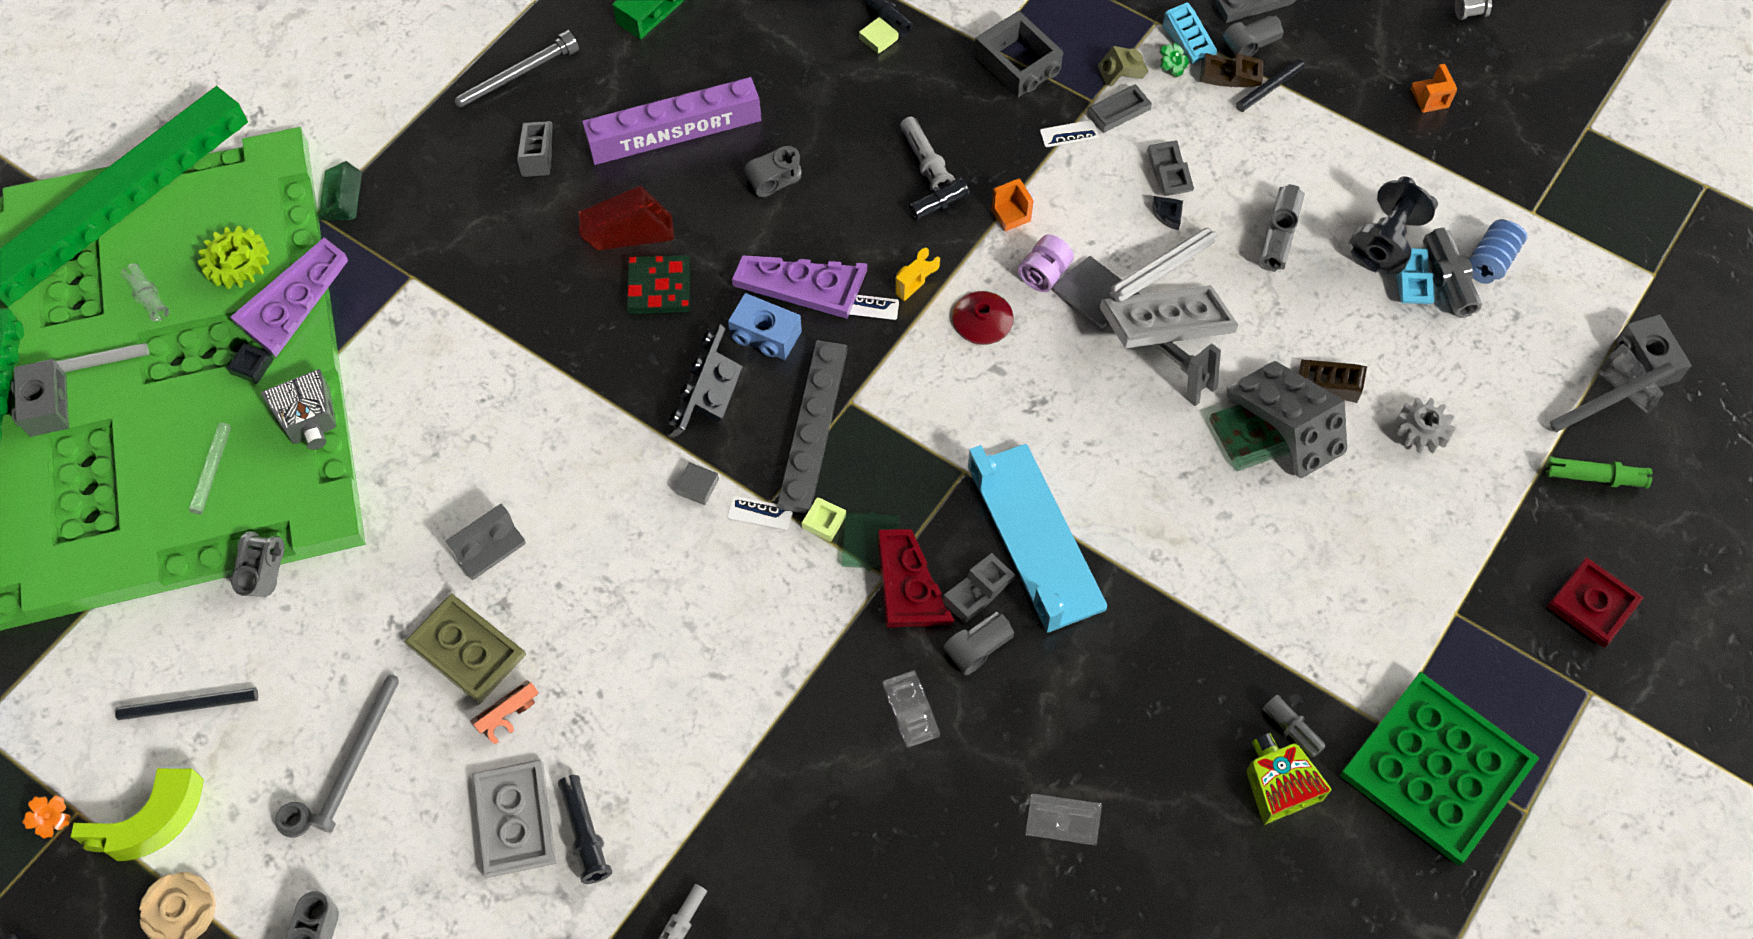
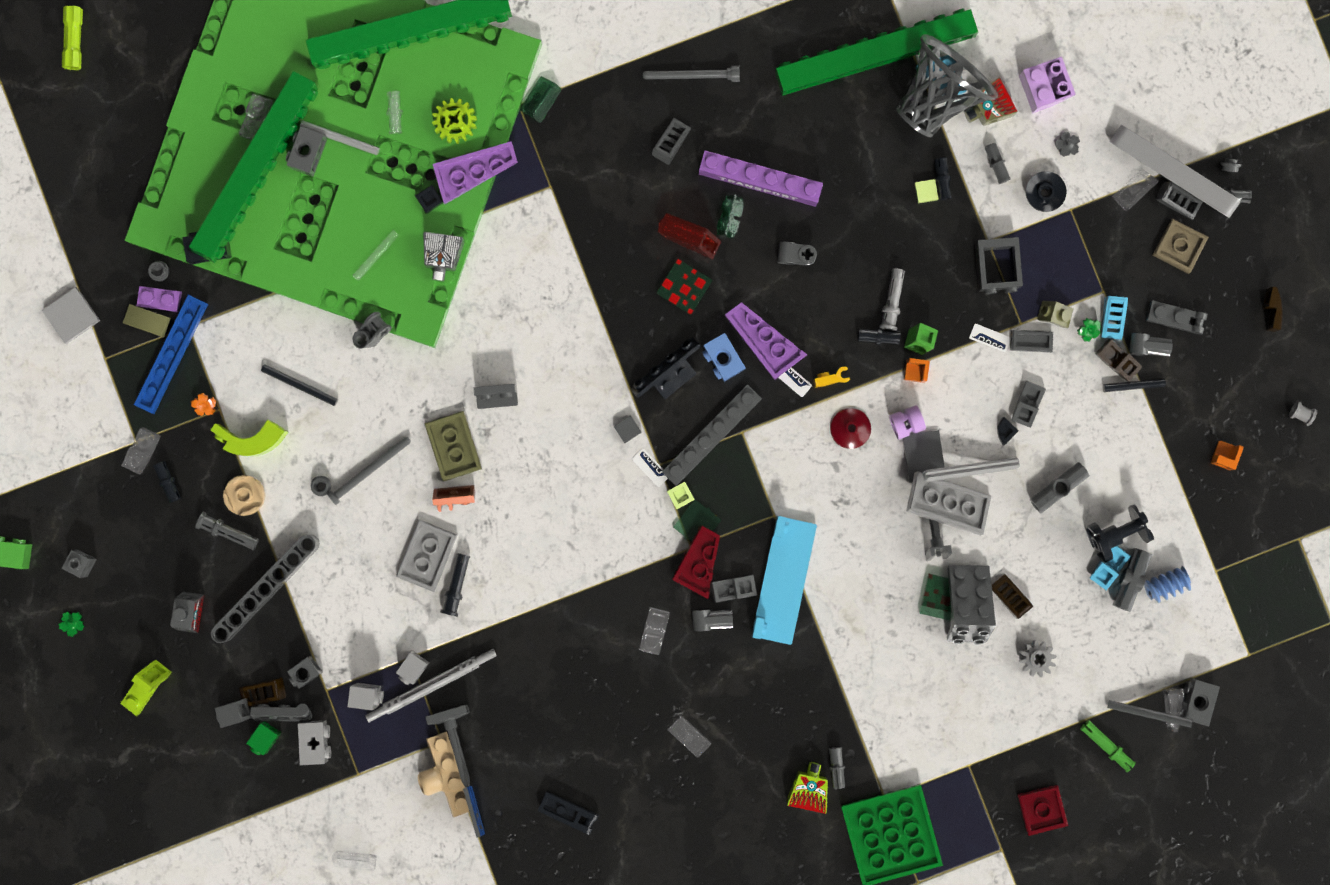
camera: 35 degrees right, 25 degrees up
none -> clear green hinge [717,195,745,238]
none -> bright green brick [904,323,938,355]

